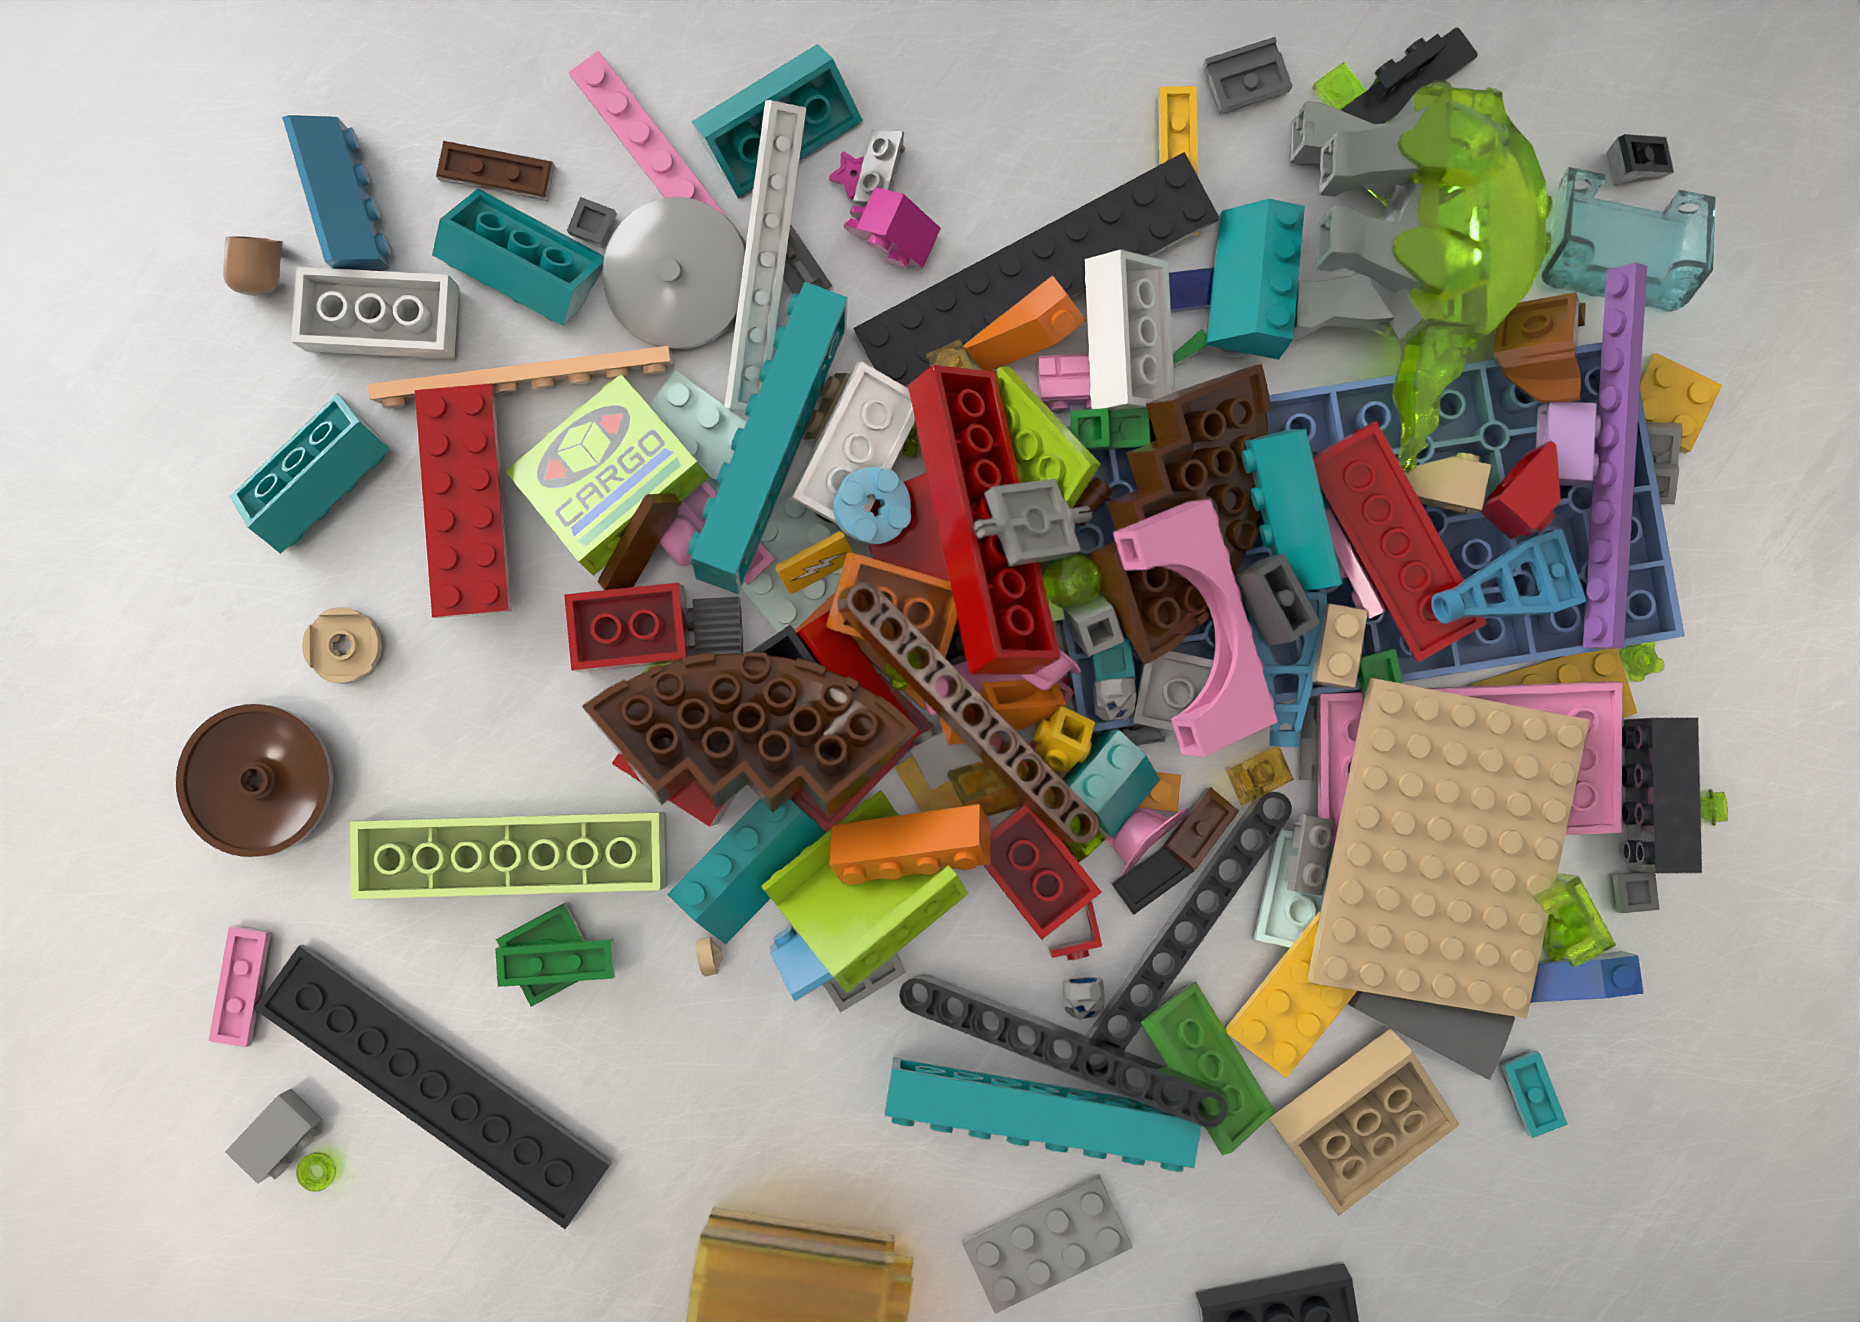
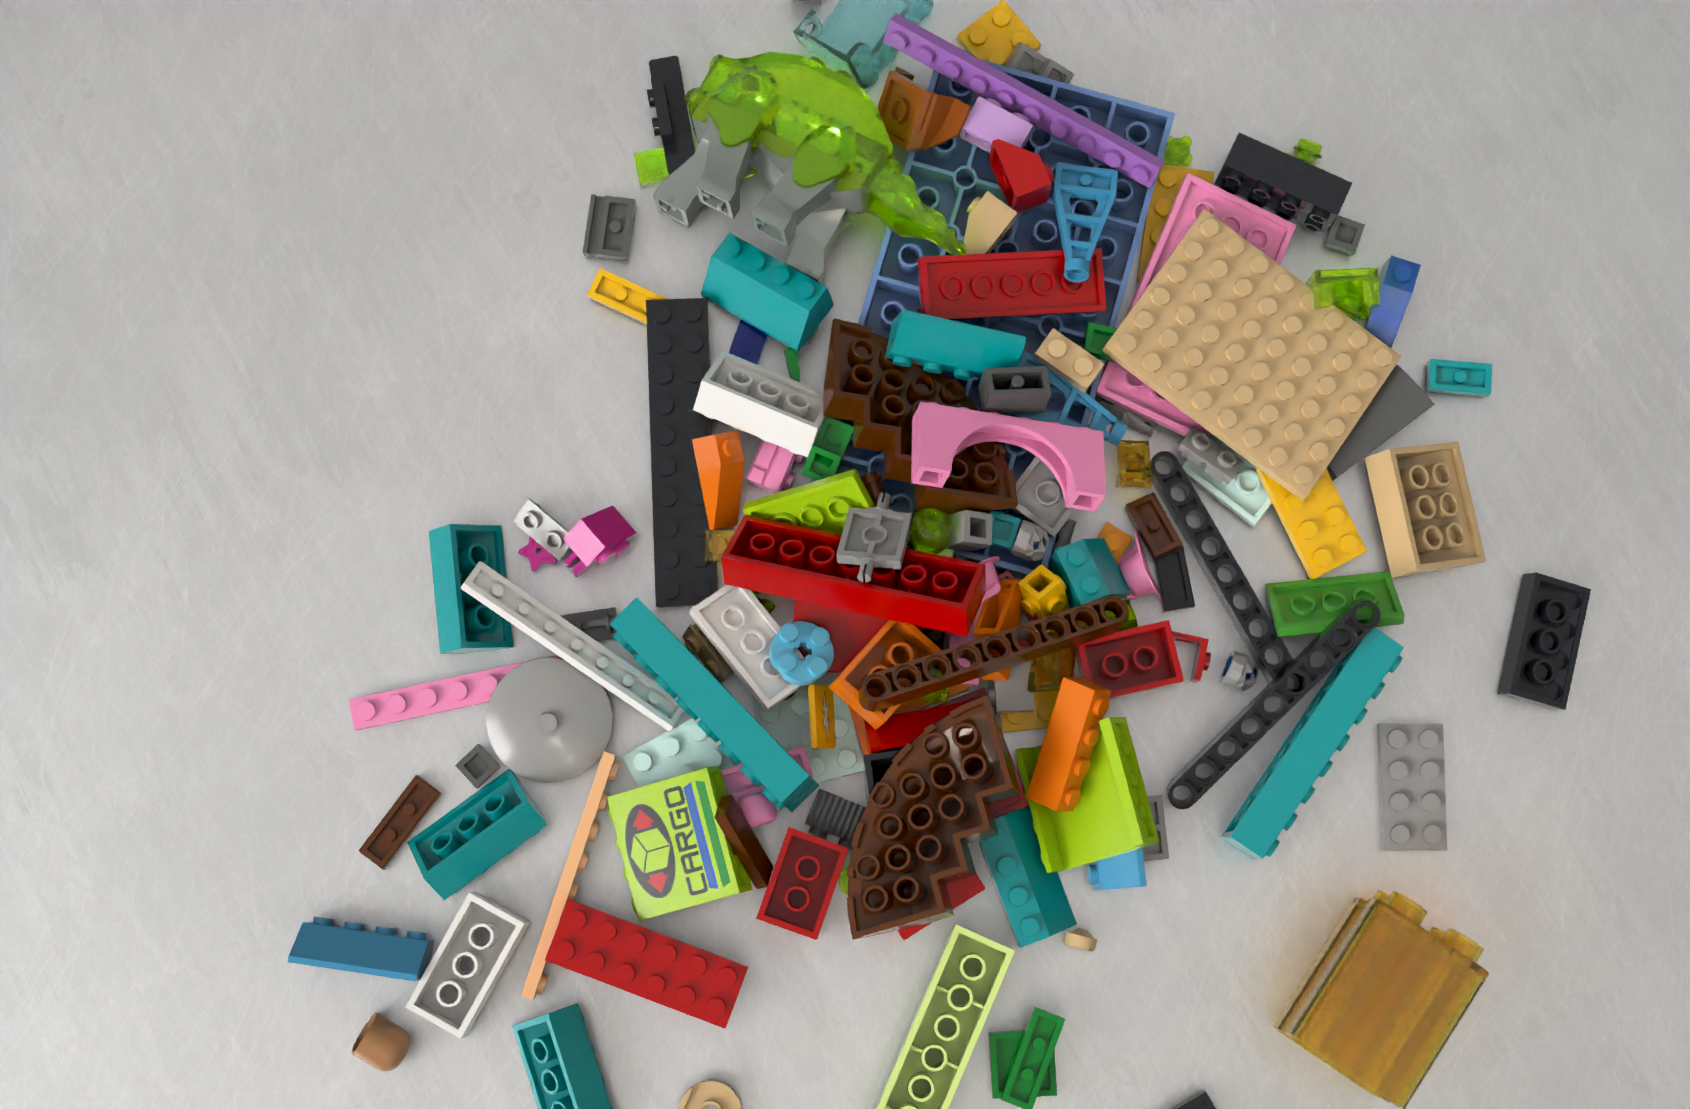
camera: 55 degrees left, 5 degrees down
bright pink plate [1325,508,1387,618] -> none

